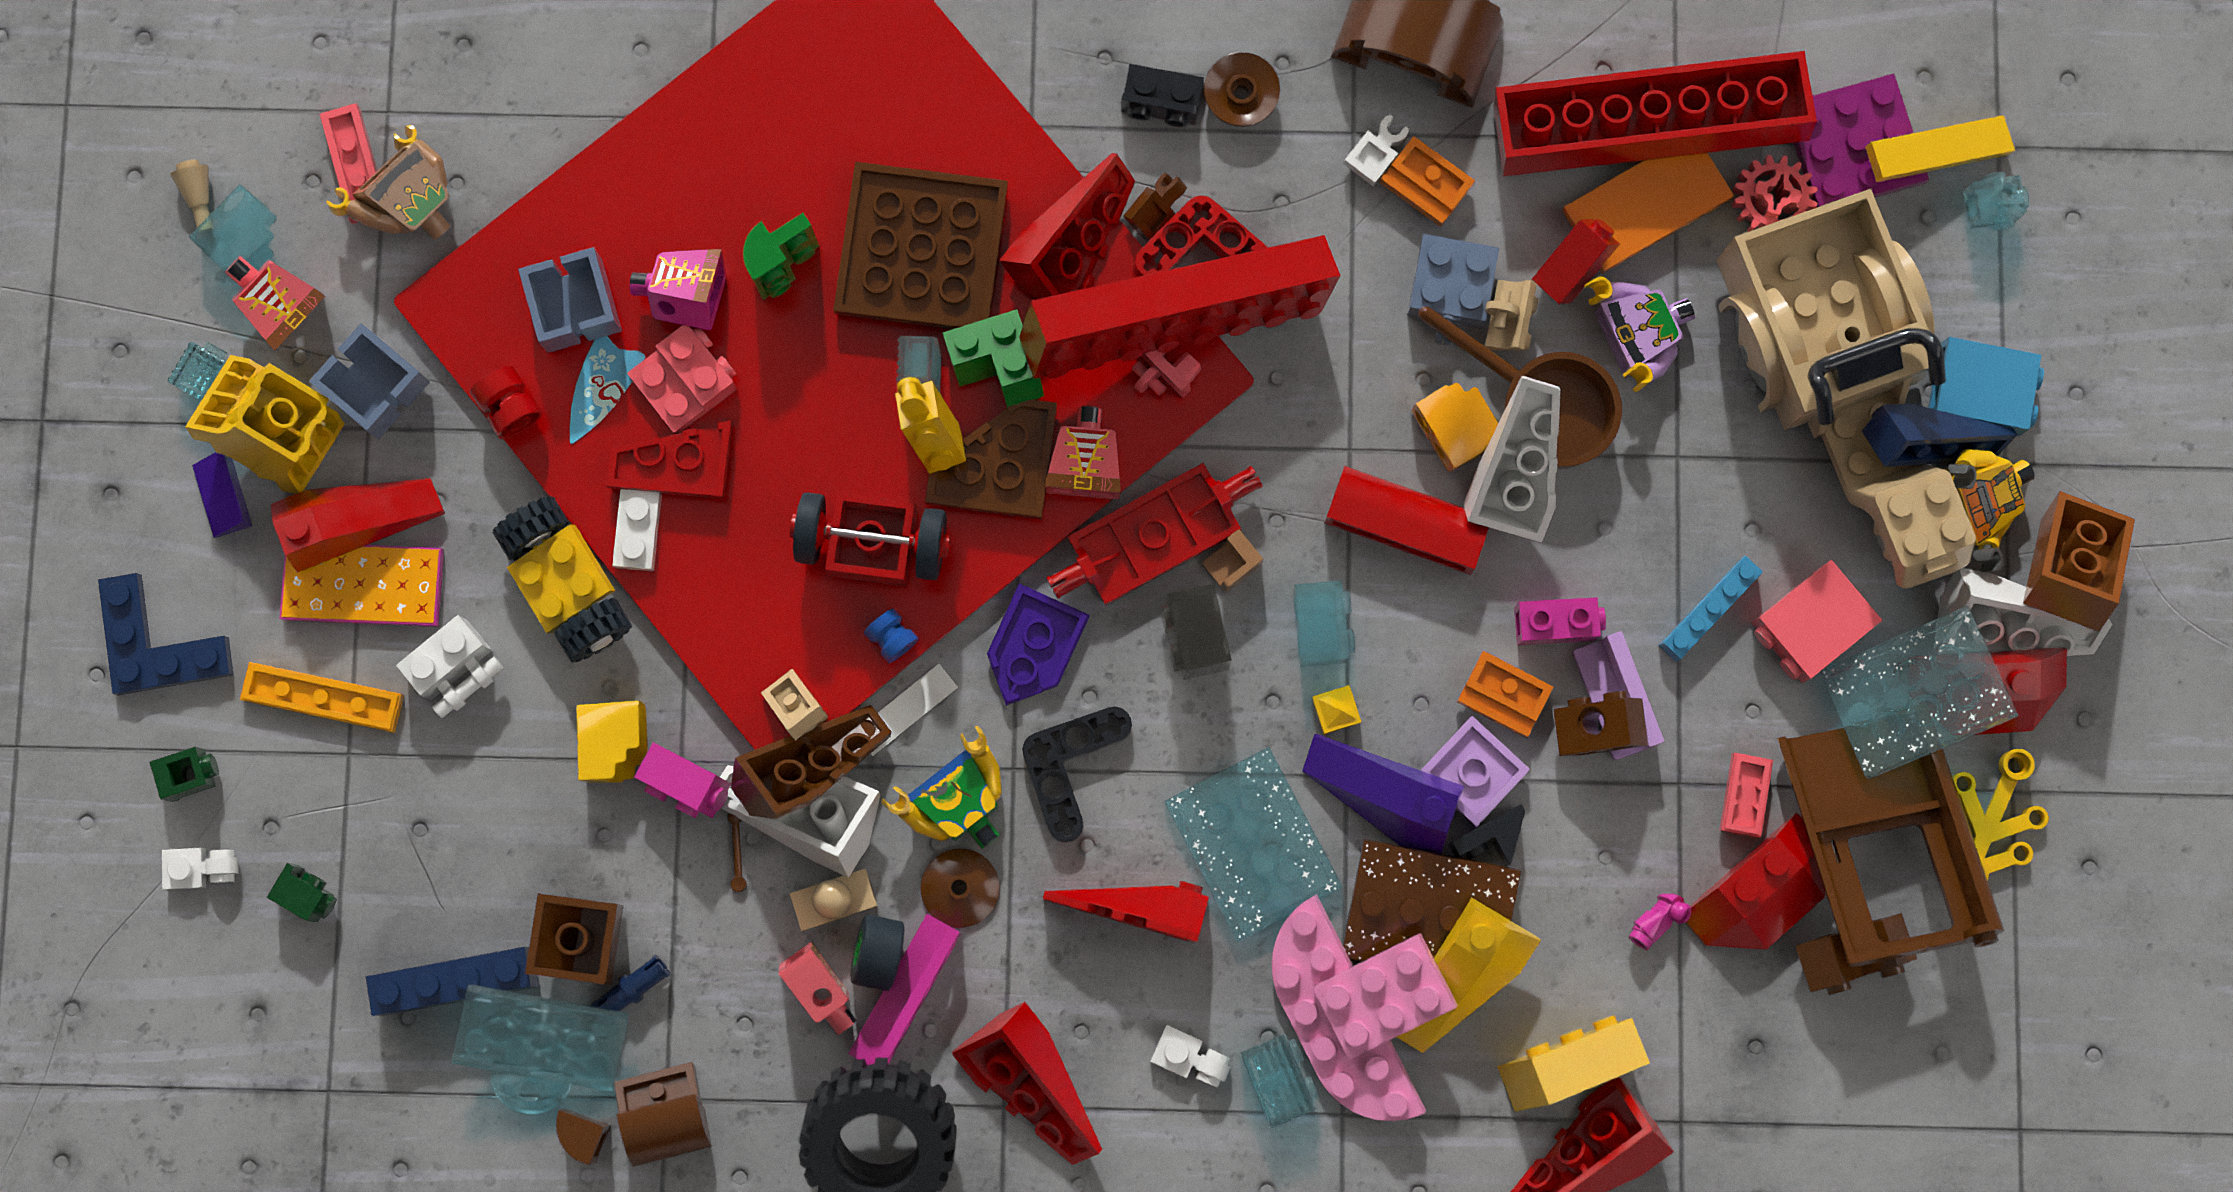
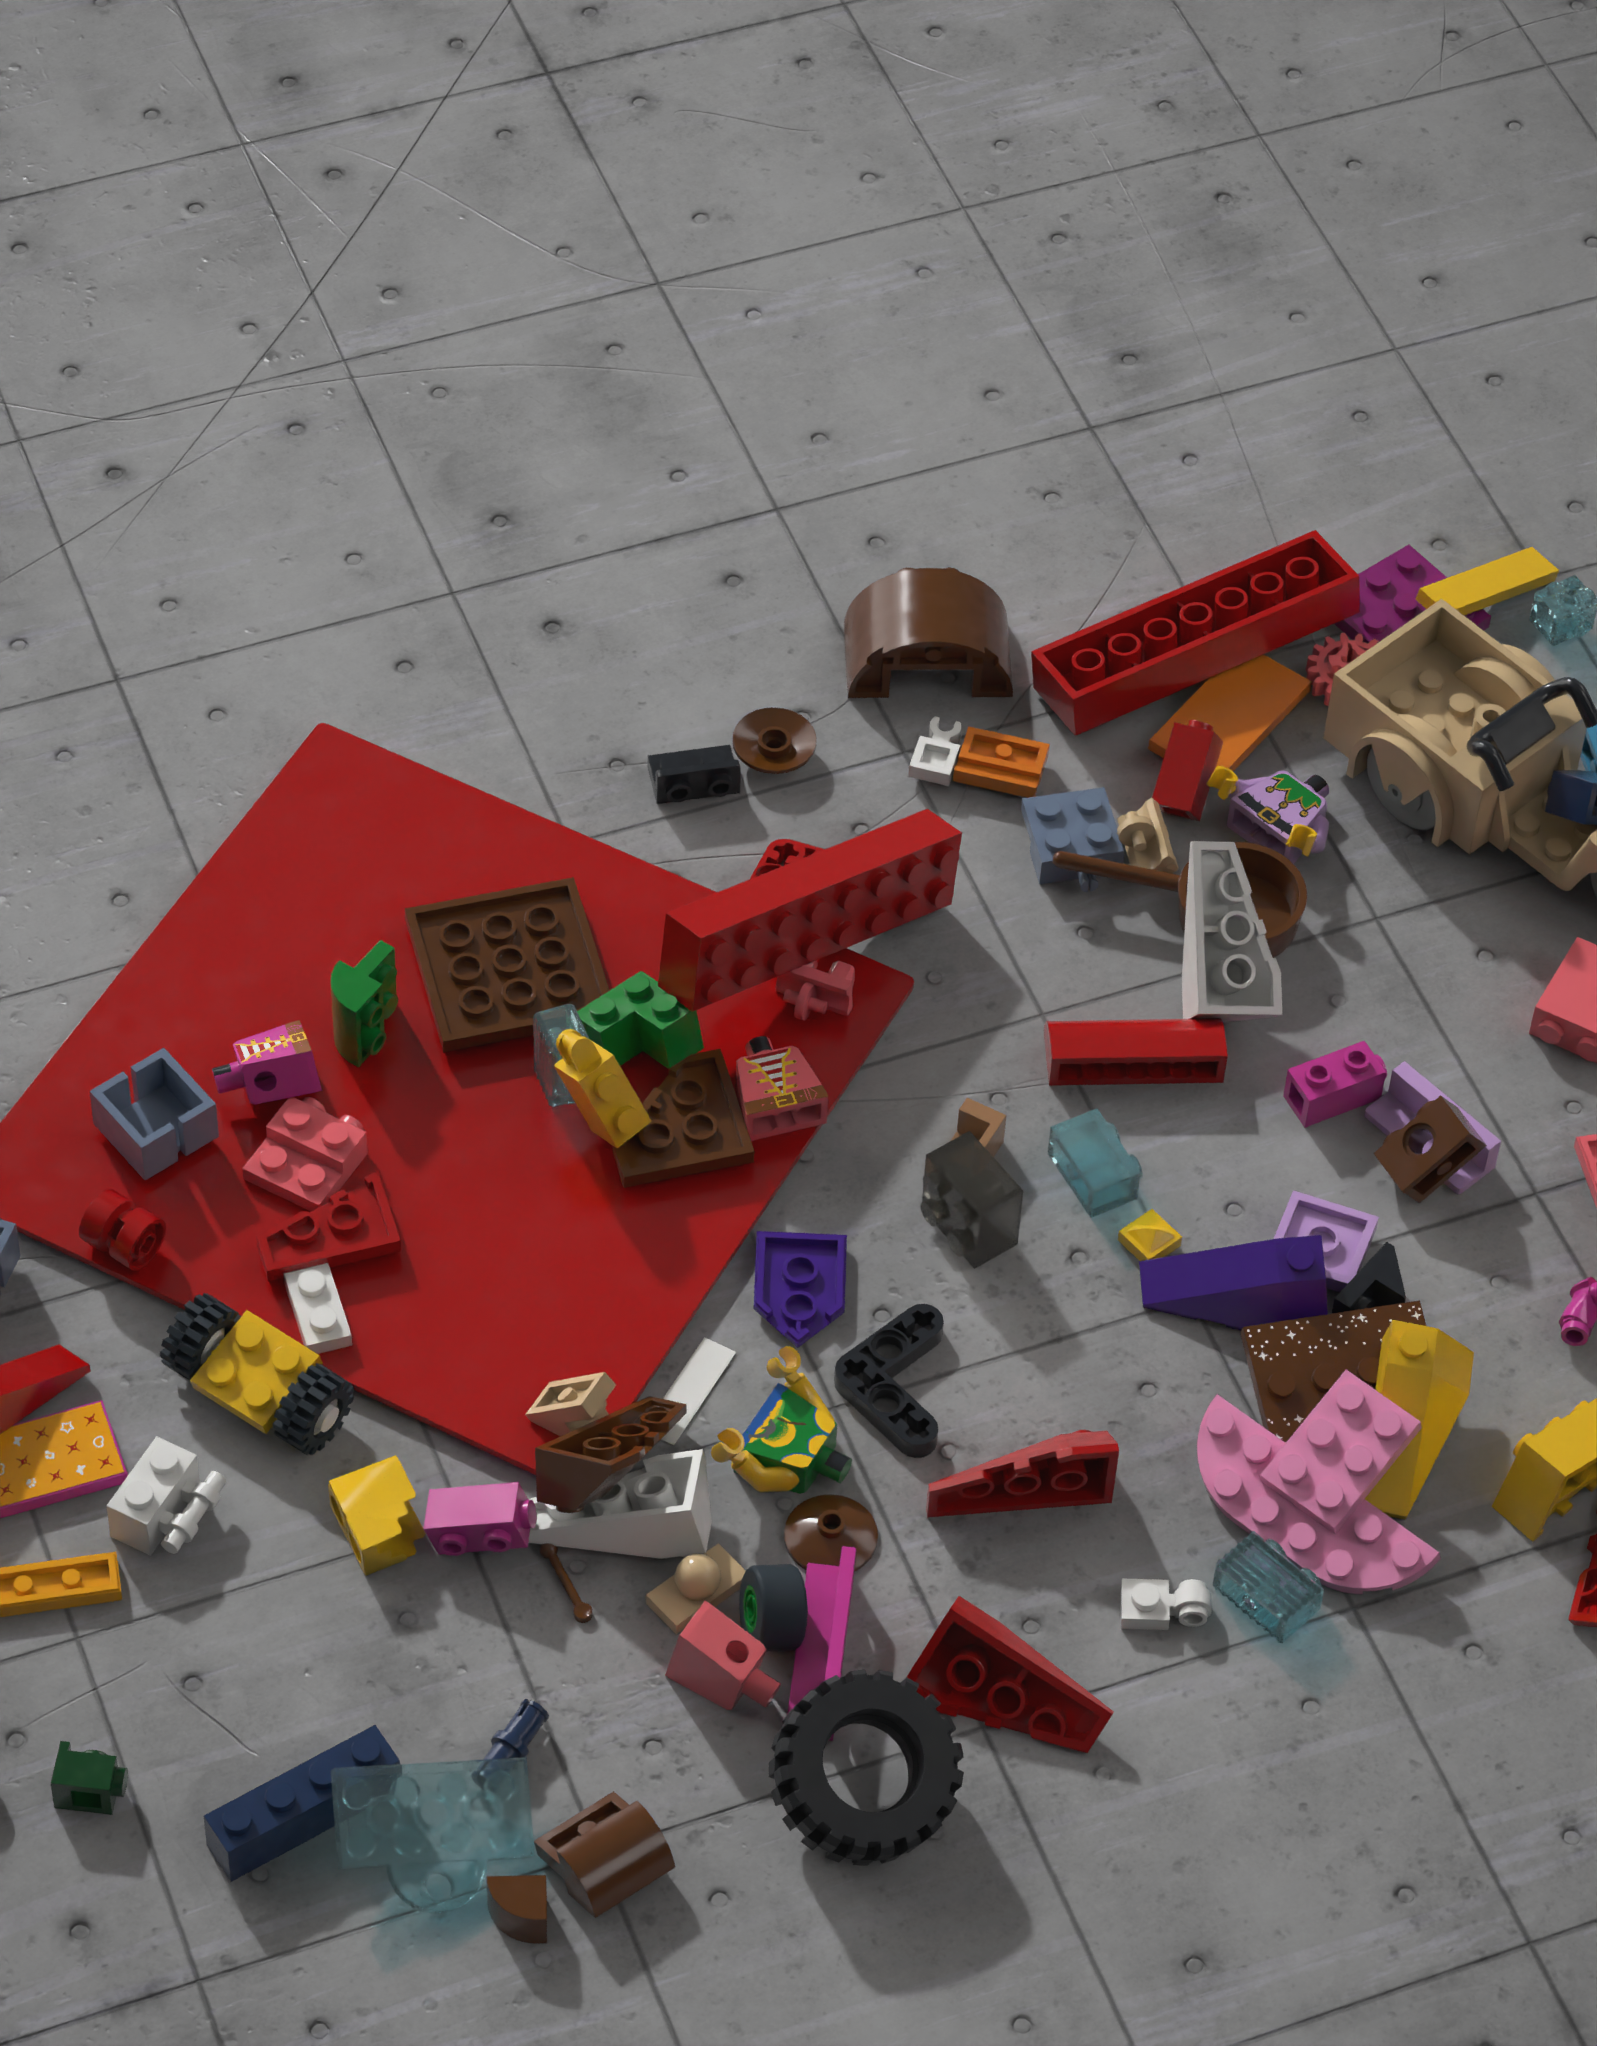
camera: 25 degrees left, 30 degrees down
reddish brown slope [525,893,624,985] -> none
medium azure sticker [570,336,645,444] -> none
brick [790,492,951,587] -> none
blue wheel [864,608,919,663] -> none
red wedge [999,153,1136,299] -> none
red plate [1046,462,1263,606] -> none
reddish brown plate [1123,172,1187,241] -> none
clear light blue plate [1164,747,1343,942] -> none
light orange piece [1411,383,1498,473] -> none
orange plate [1456,650,1553,738] -> none
dark azure piece [1659,556,1763,662] -> none

